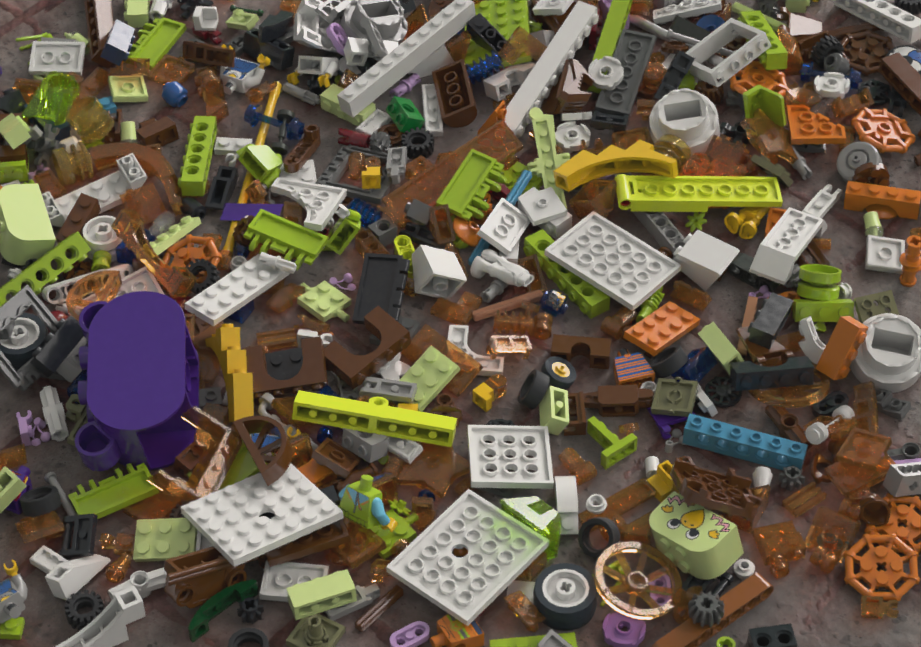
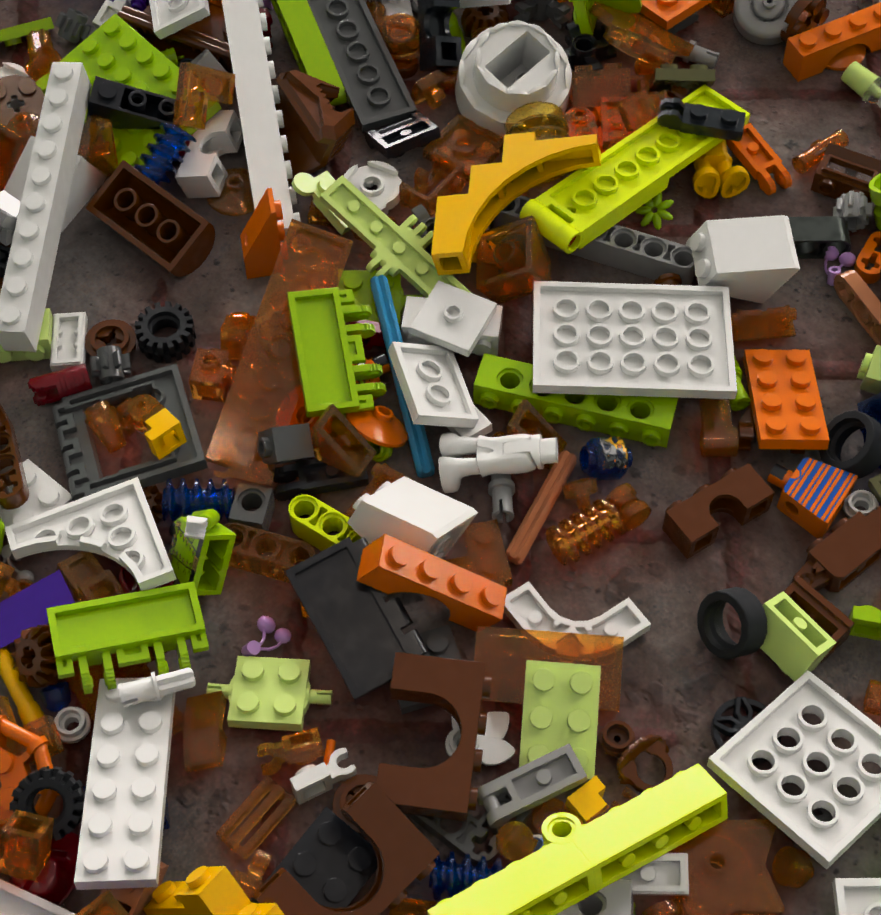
camera: 40 degrees left, 10 degrees up
green brick [386,96,425,132] -> none
light grey hinge [386,146,407,185] -> none
lavender pin [390,73,421,98] -> none
white tile [421,84,443,137] -> none
leg [472,374,507,412] -> none
clear orange hinge [486,335,533,360] -> none
black wheel [541,356,576,389] -> none
white plate [560,112,592,124] -> none
white plate [588,56,624,91] -> none
white slope [749,207,828,285] -> none
white hinge [802,184,843,219] -> none
none -> orange arch [356,534,507,633]
none -> black hinge [657,97,746,142]

